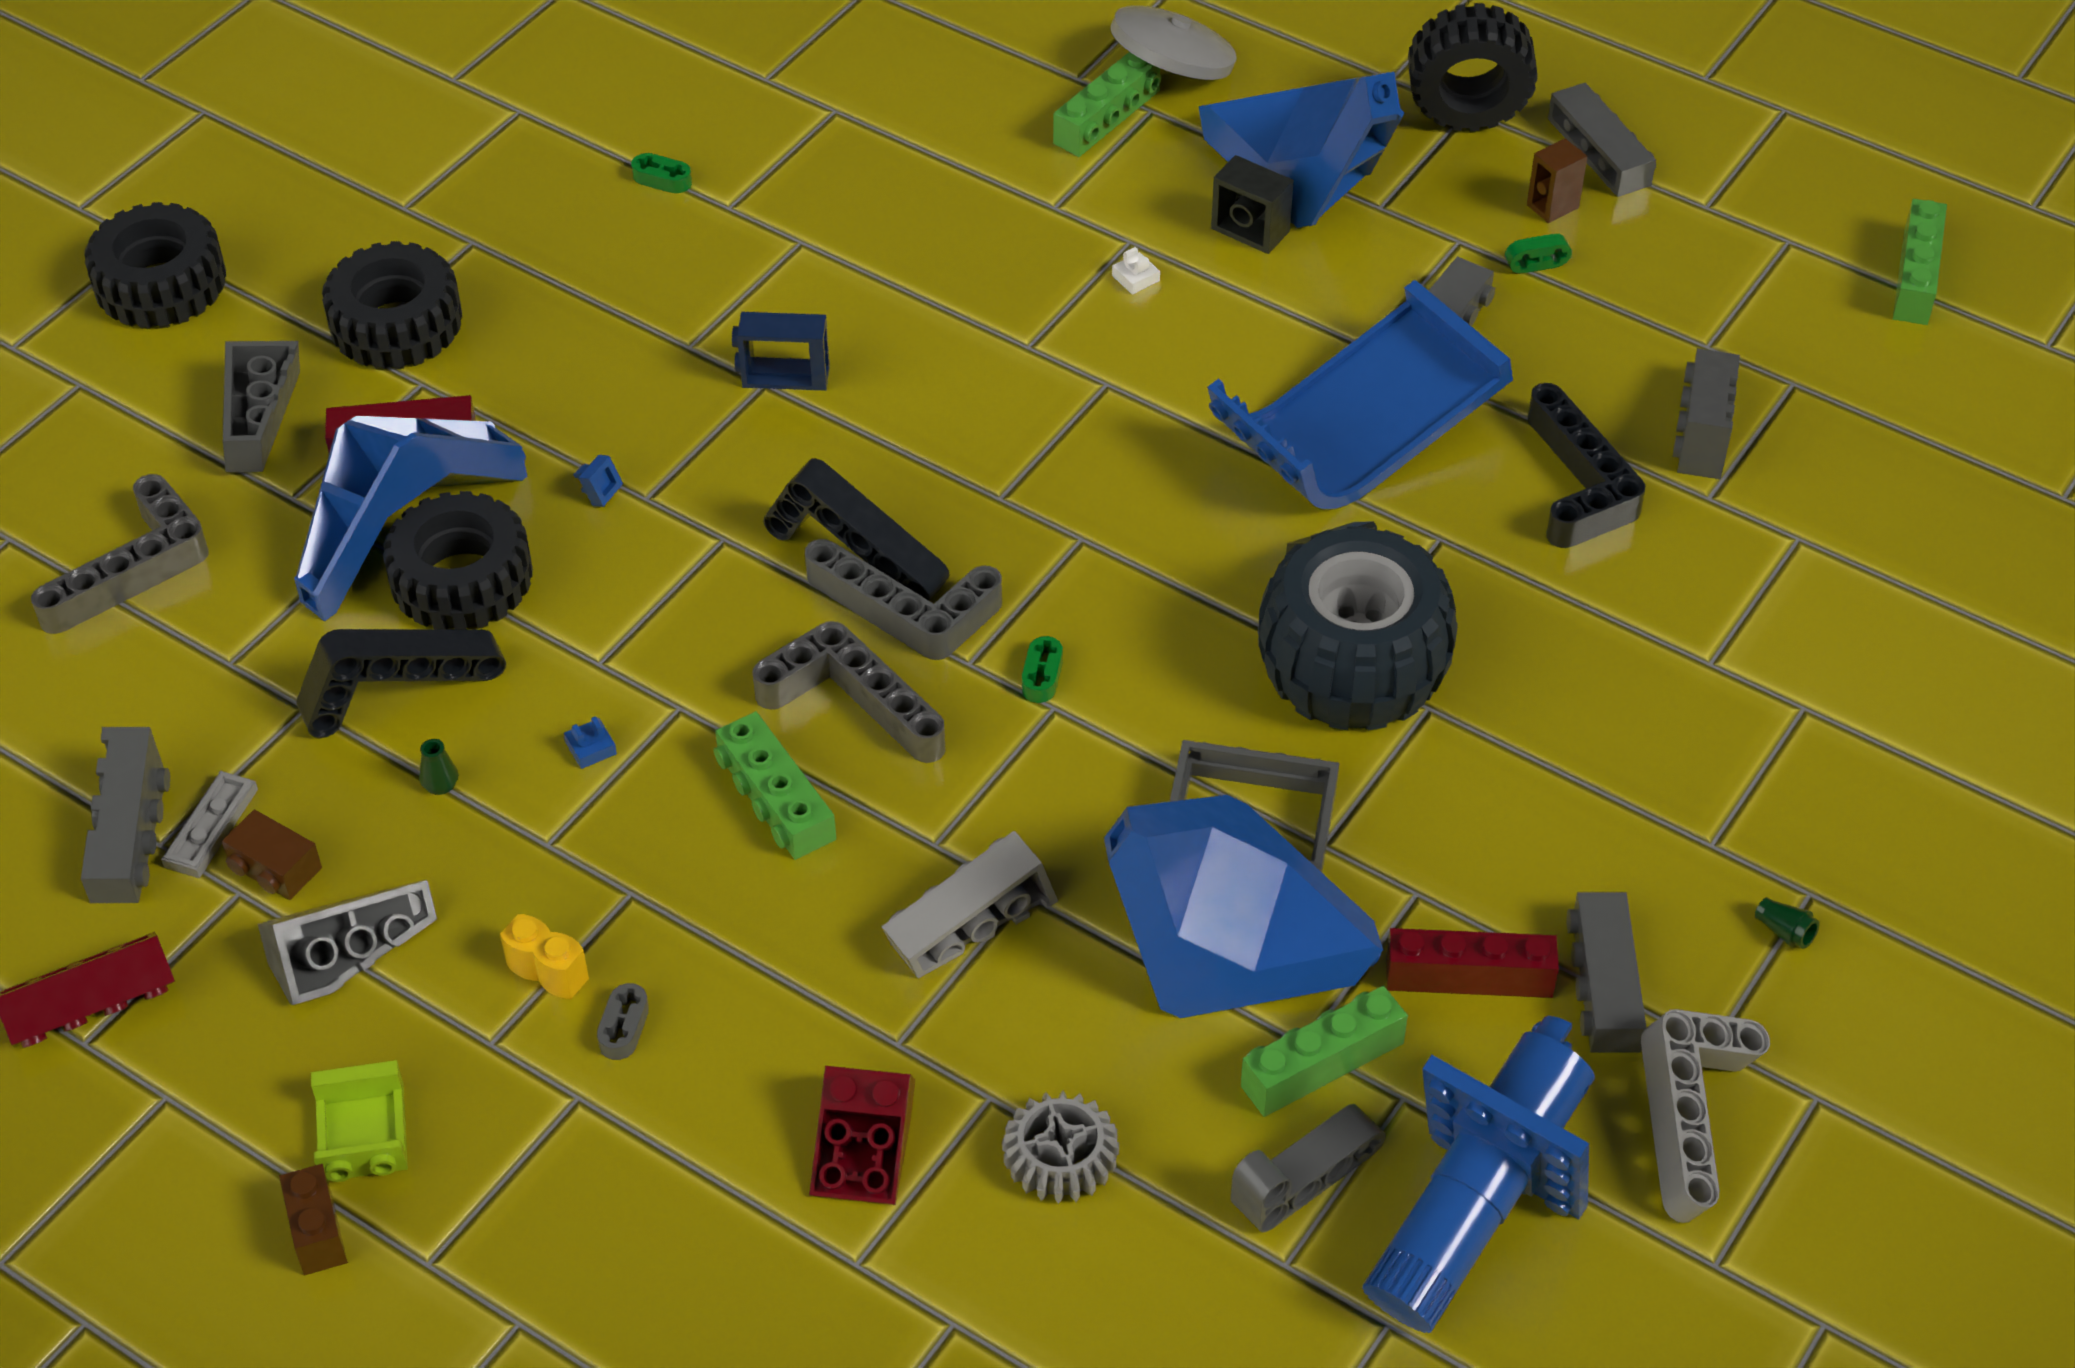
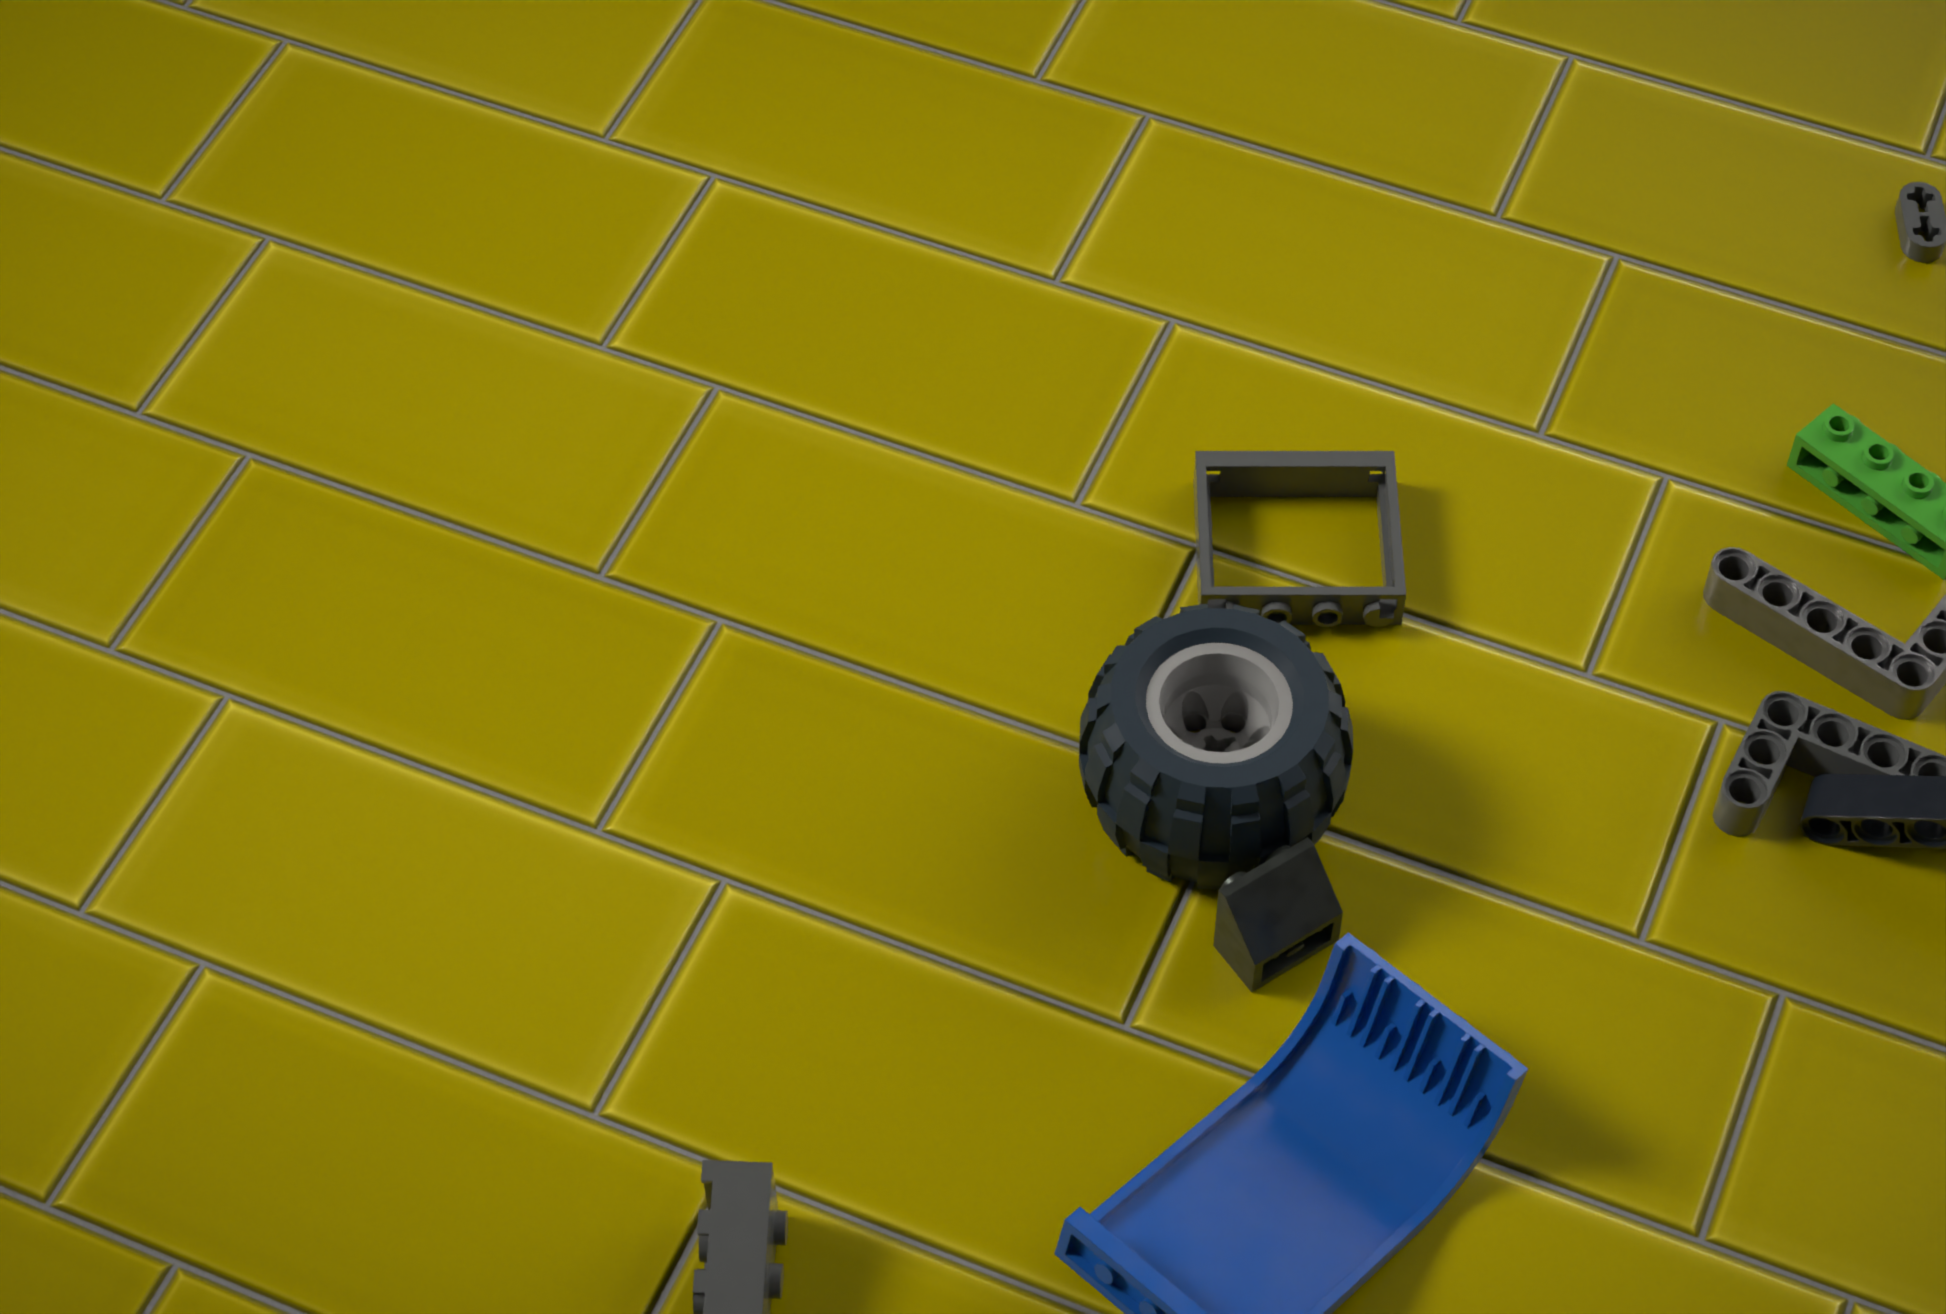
camera: 170 degrees right, 5 degrees up
dark red slope [809,1065,915,1205] -> none
light grey wedge [882,831,1058,978] -> none
light grey gear [1002,1090,1119,1204] -> none
green beam [1022,636,1063,703] -> none
blue panel [1104,795,1383,1018] -> none
dark grey beam [1231,1104,1386,1233] -> none
bright green brick [1241,985,1408,1117] -> none
blue piece [1362,1016,1595,1333] -> none
dark red brick [1386,928,1559,998] -> none
black beam [1528,383,1645,548] -> none
dark grey brick [1567,892,1647,1053] -> none
light grey beam [1641,1009,1770,1223] -> none
dark green cone [1755,897,1820,949] -> none

